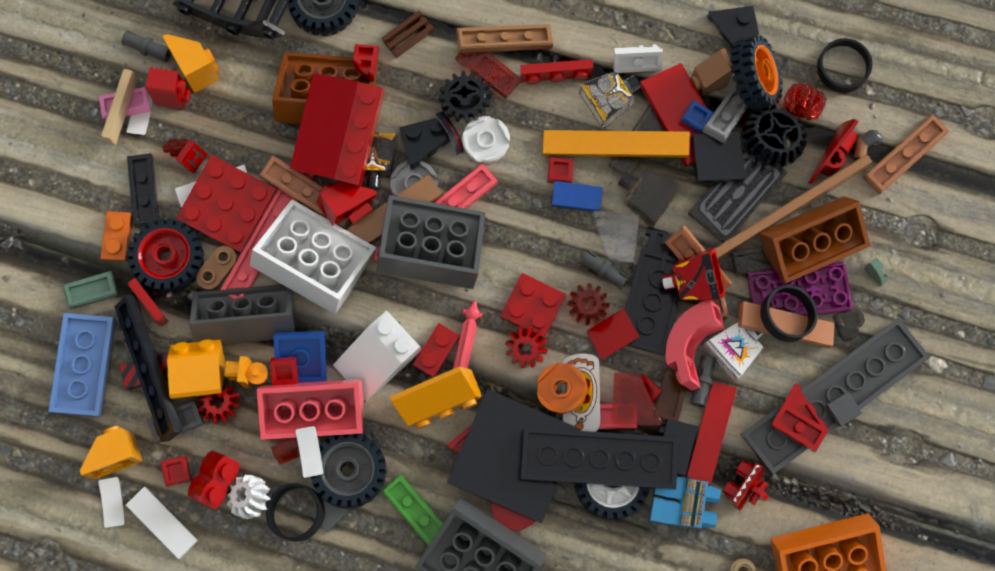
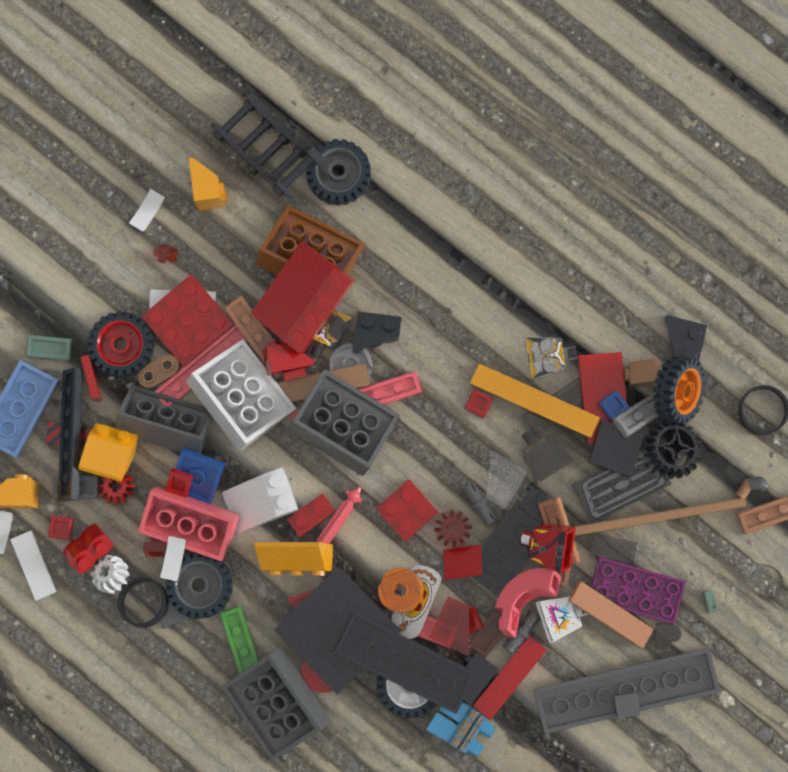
camera: 30 degrees right, 5 degrees up
bright pink tile [99,87,152,121] -> none
orange plate [100,211,133,262] -> none
tan tile [101,69,138,146] -> none
dark grey pin [121,30,171,62] -> none
black tile [127,153,159,228] -> none
red brick [145,67,191,109] -> none
red tile [176,140,208,174] -> none
light orange hips [224,356,269,389] -> none
red tile [352,44,379,82] -> none
reddish brown tile [382,10,434,58] -> none
black sticker [435,111,464,155] -> none
black gear [439,71,491,123] -> none
clear red plate [455,52,521,99] -> none
medium nougat tile [456,24,553,53] -> none
white tile [462,116,510,164] -> none
red gear [505,326,548,368] -> none
red plate [520,59,593,85] -> none
blue tile [551,181,603,212] -> none
white plate [613,44,663,73] -> none
red hips [723,461,769,511] -> none
dark orange slope [759,196,871,284] -> none
black tyre [760,285,818,342] -> none
red wing [770,383,828,452] -> none
clear red gear [783,82,827,121] -> none
red panel [808,119,859,184] -> none

